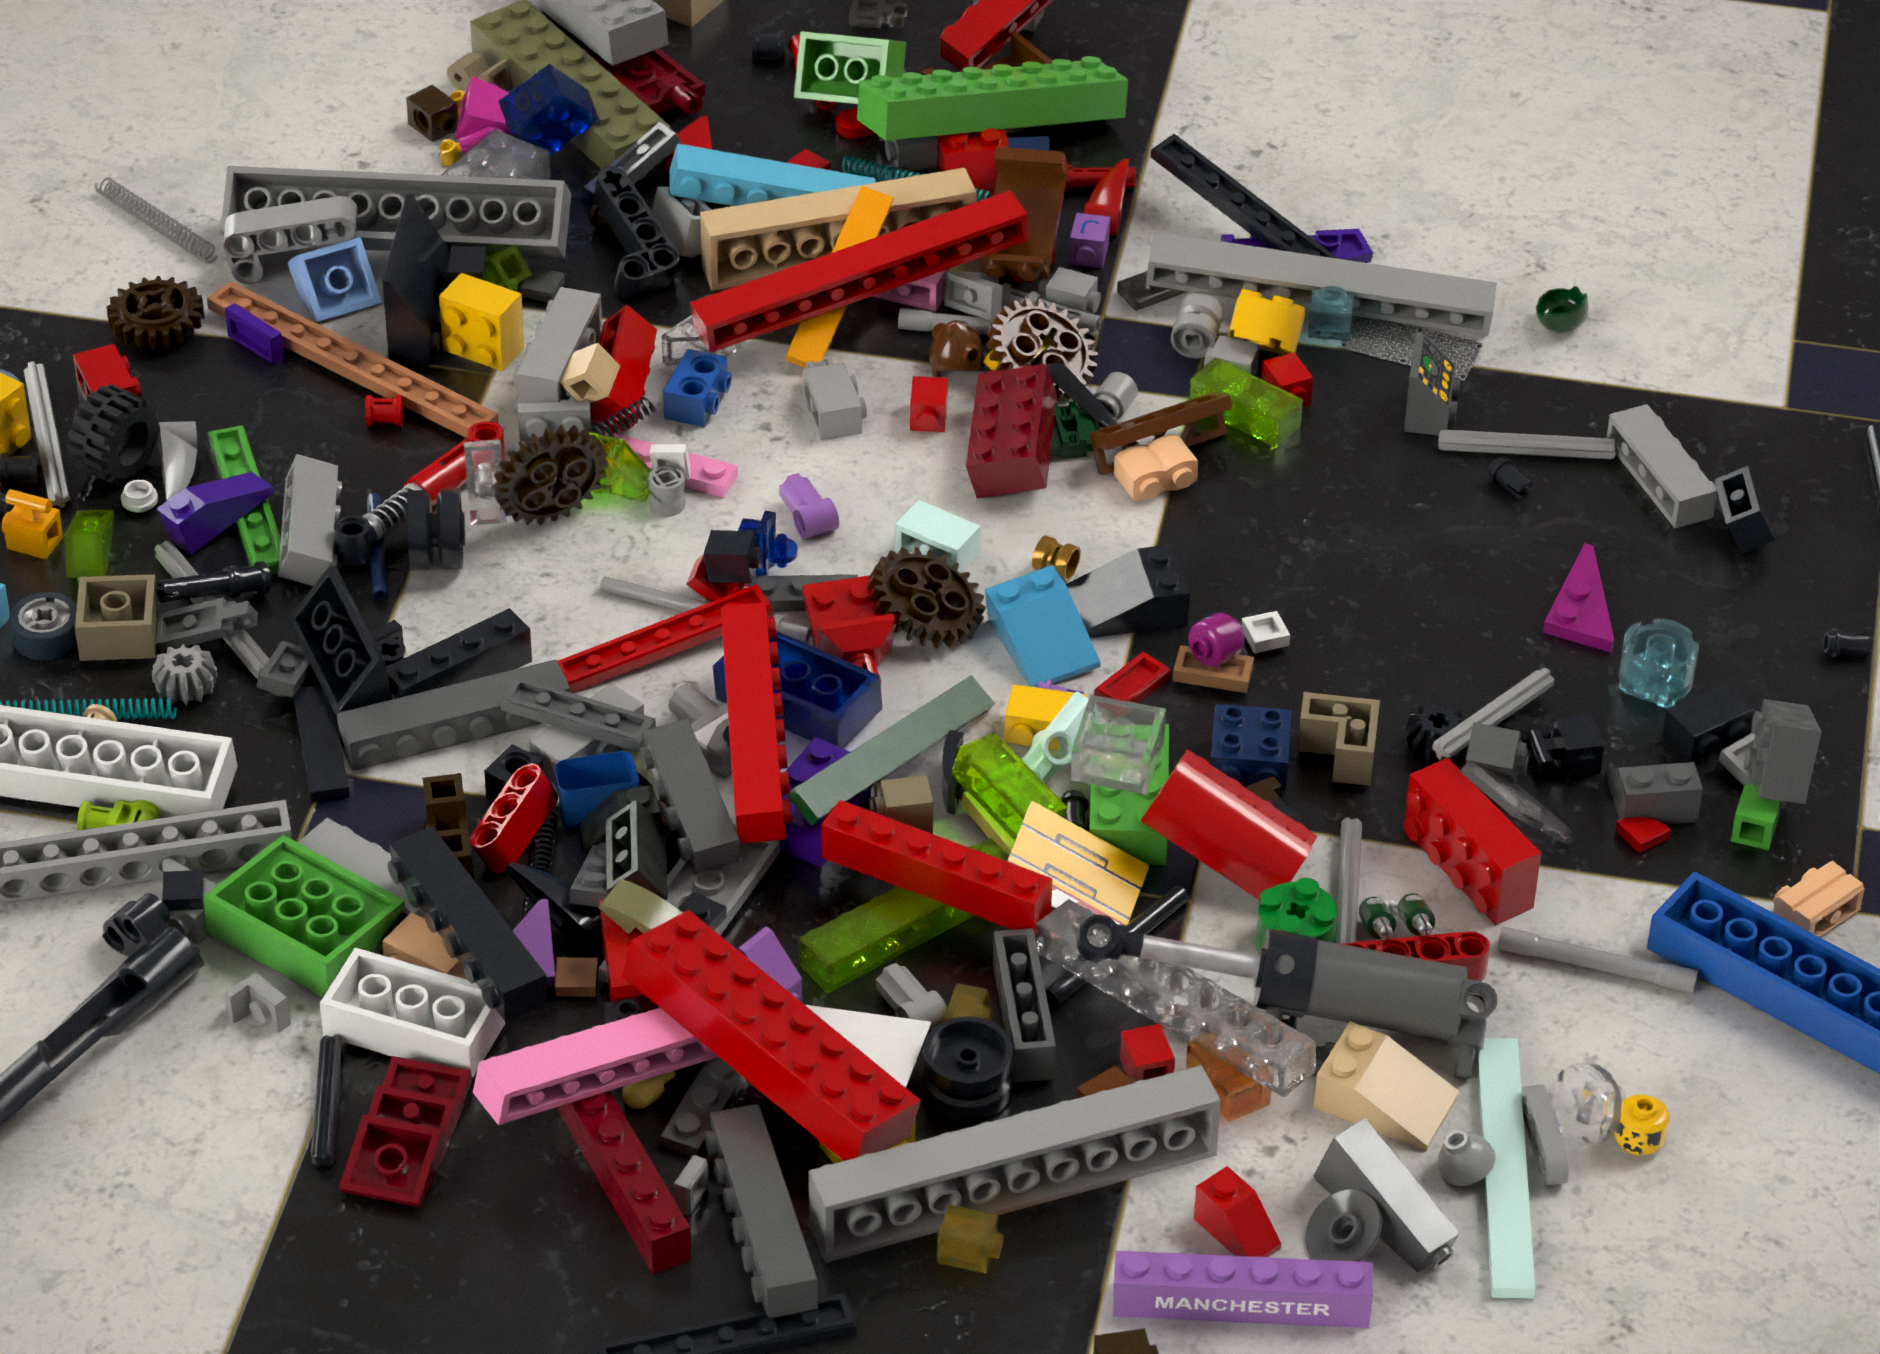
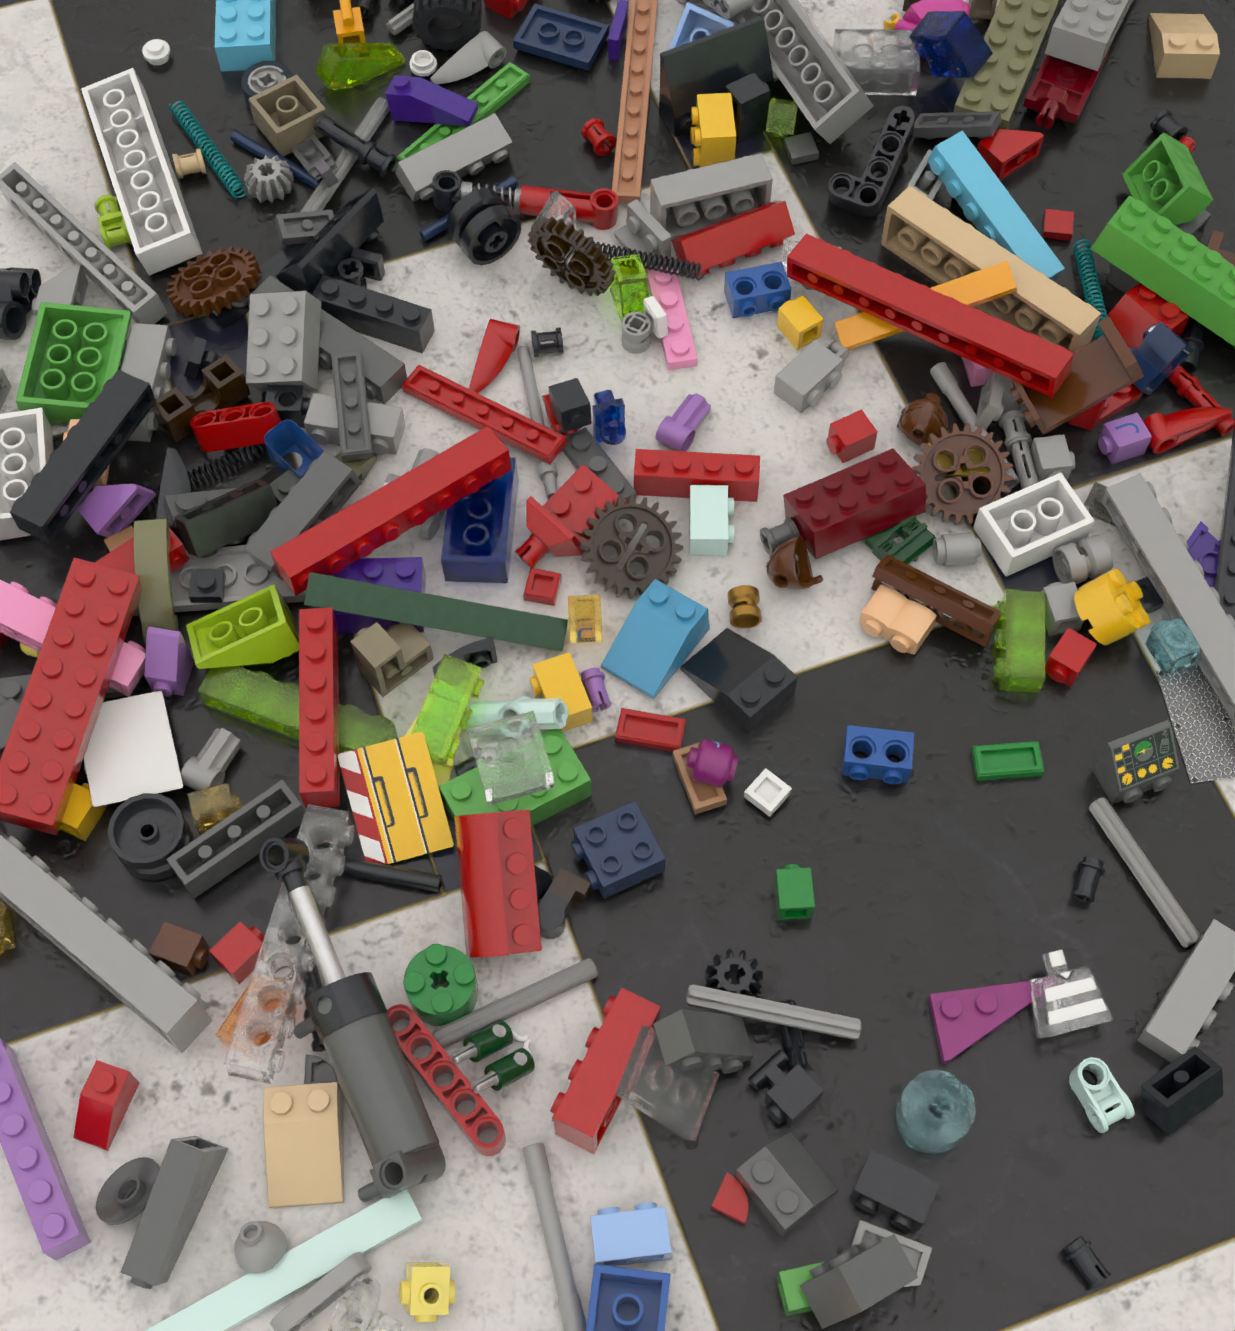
camera: 60 degrees right, 20 degrees up
black tile [162,870,205,911] -> none
tan brick [560,343,620,403] -> none
black piece [1047,363,1139,446] -> none
dark tan brick [1298,692,1380,786] -> none
none -> reddish brown gear [166,246,262,318]
none -> black tile [184,336,219,380]
none -> lime slope [186,584,299,669]
none -> dark blue piece [230,131,322,189]
none -> light grey brick [246,291,321,392]
none -> light yellow brick [398,1262,455,1322]
none -> red piece [469,319,520,393]
none -> dark blue plate [513,3,609,71]
none -> red tile [523,568,562,606]
none -> black bush [531,327,564,358]
none -> clear yellow brick [568,595,602,643]
none -> light blue brick [590,1202,671,1266]
none -> red brick [634,449,760,502]
none -> dark grey bush [760,518,800,555]
none -> reddish brown helmet [766,535,823,589]
none -> green brick [774,864,815,920]
none -> yellow brick [777,295,824,350]
none -> blue brick [841,725,914,784]
none -> green tile [971,741,1045,781]
none -> white brick [973,473,1095,576]
none -> clear torso [1030,949,1113,1039]
none -> light aqua piece [1069,1057,1135,1133]

